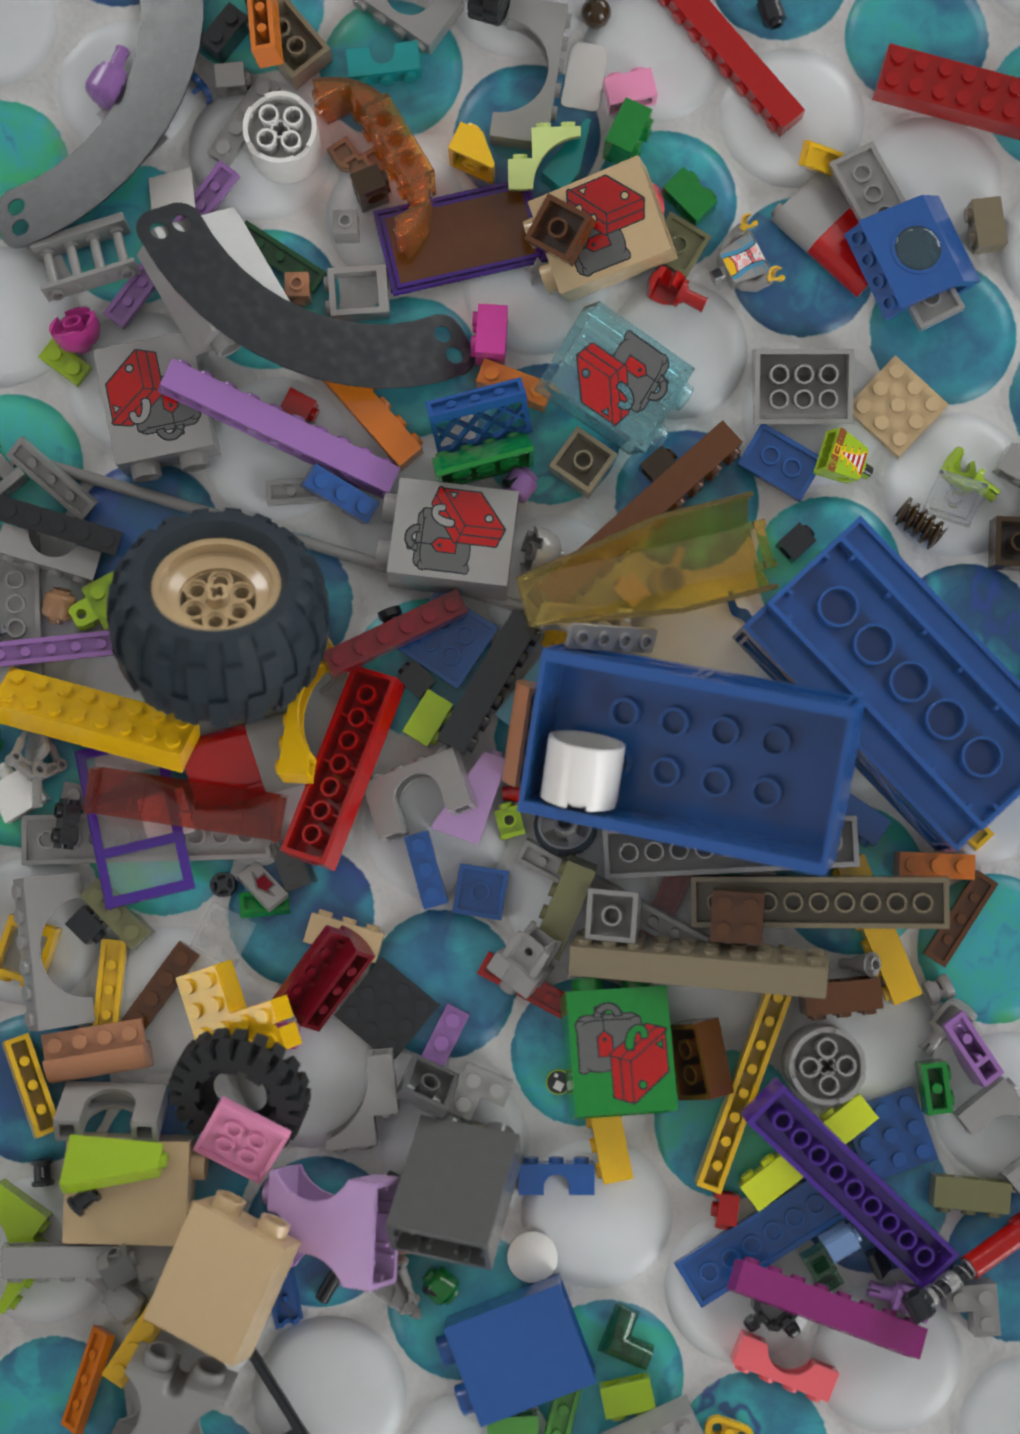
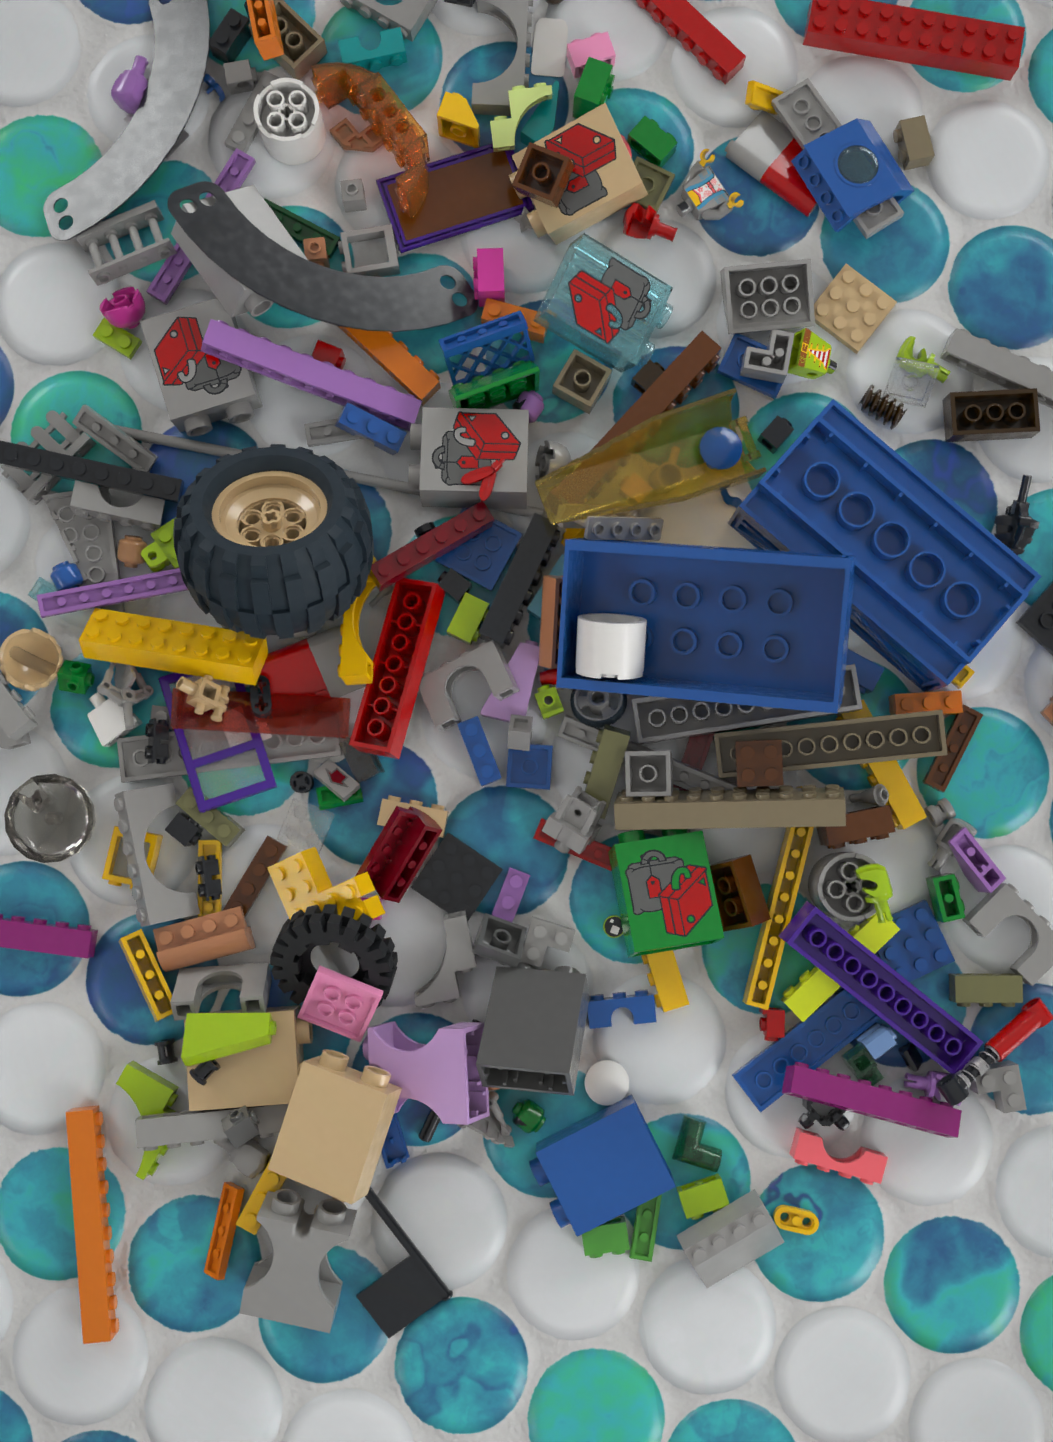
camera: 10 degrees left, 0 degrees up
white sticker [148,167,195,209] -> none
dark brown brick [350,163,391,213] -> none
none -> tan piece [176,675,230,722]
none -> black hinge [195,855,222,901]
none -> black beam [250,675,272,718]
none -> red piece [461,458,505,501]
none -> light grey brick [507,714,533,751]
none -> blue dish [700,427,742,470]
none -> light grey brick [740,329,794,383]
none -> lime piece [855,863,893,923]

